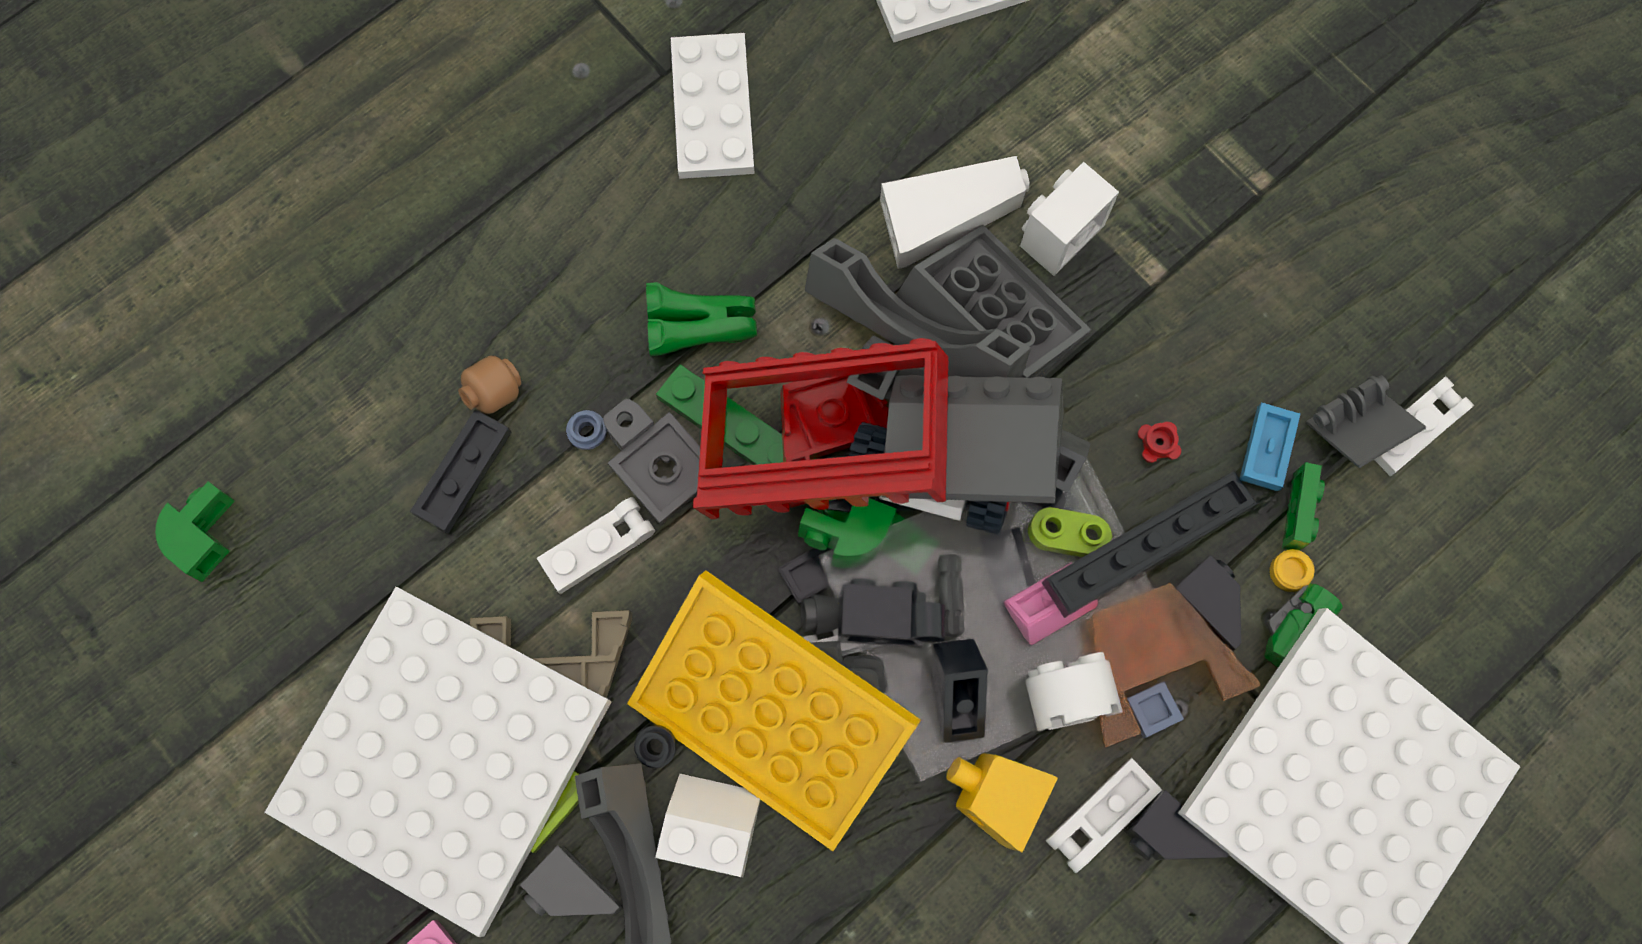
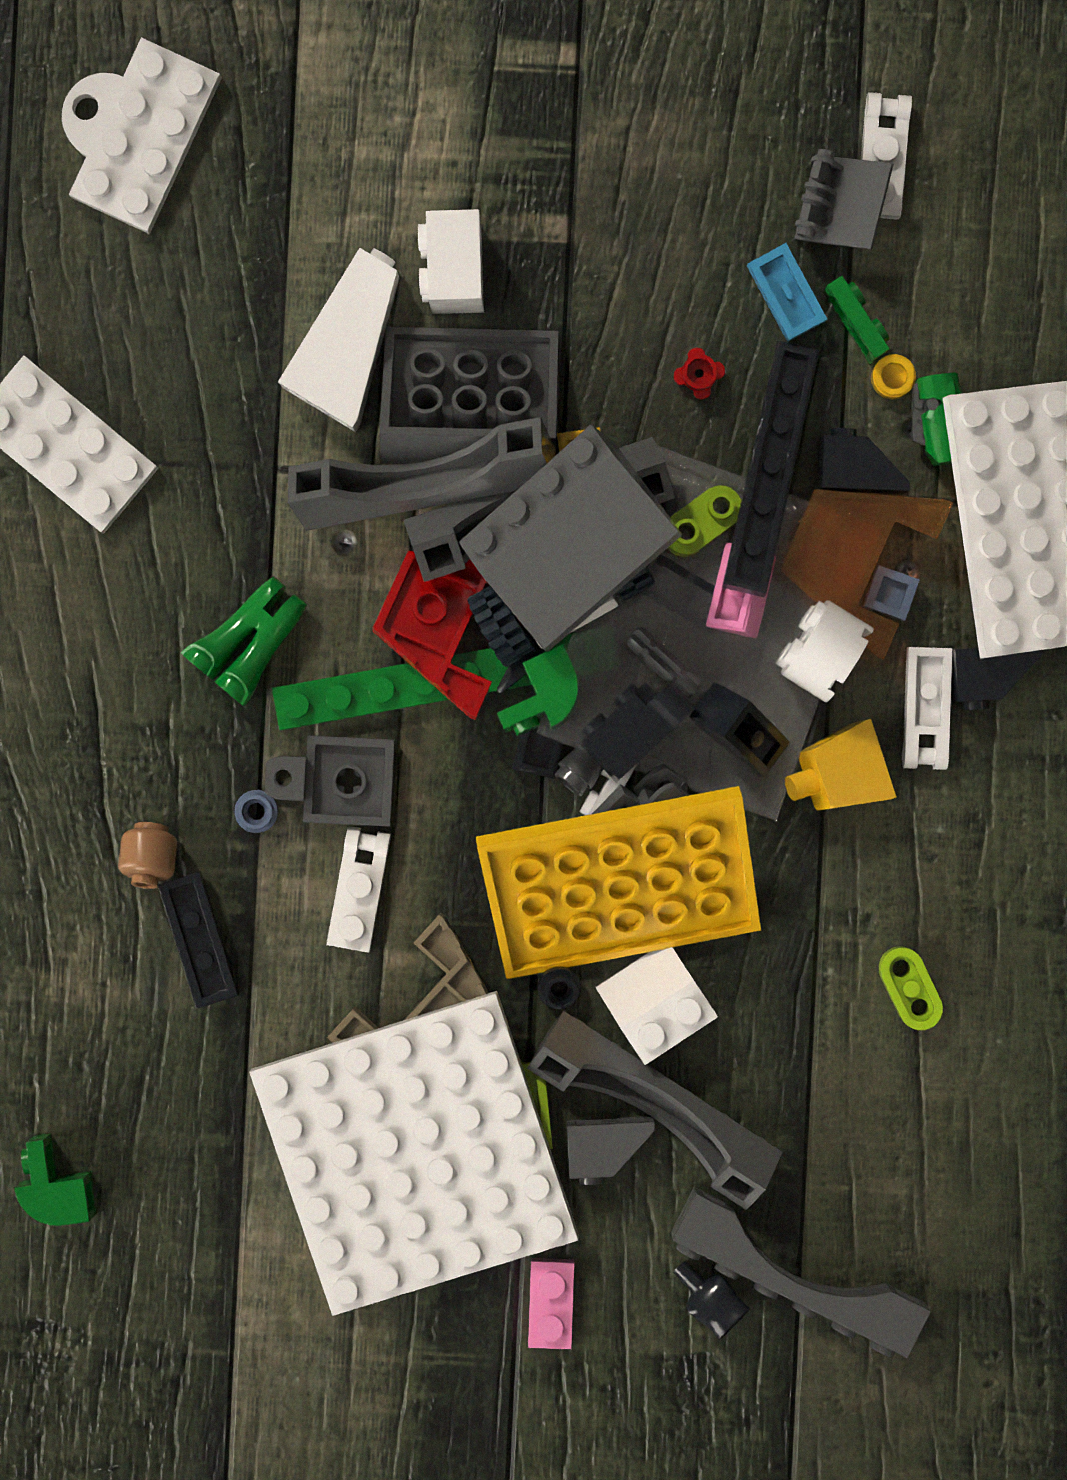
camera: 45 degrees left, 15 degrees up
red window [693,338,949,519] -> none

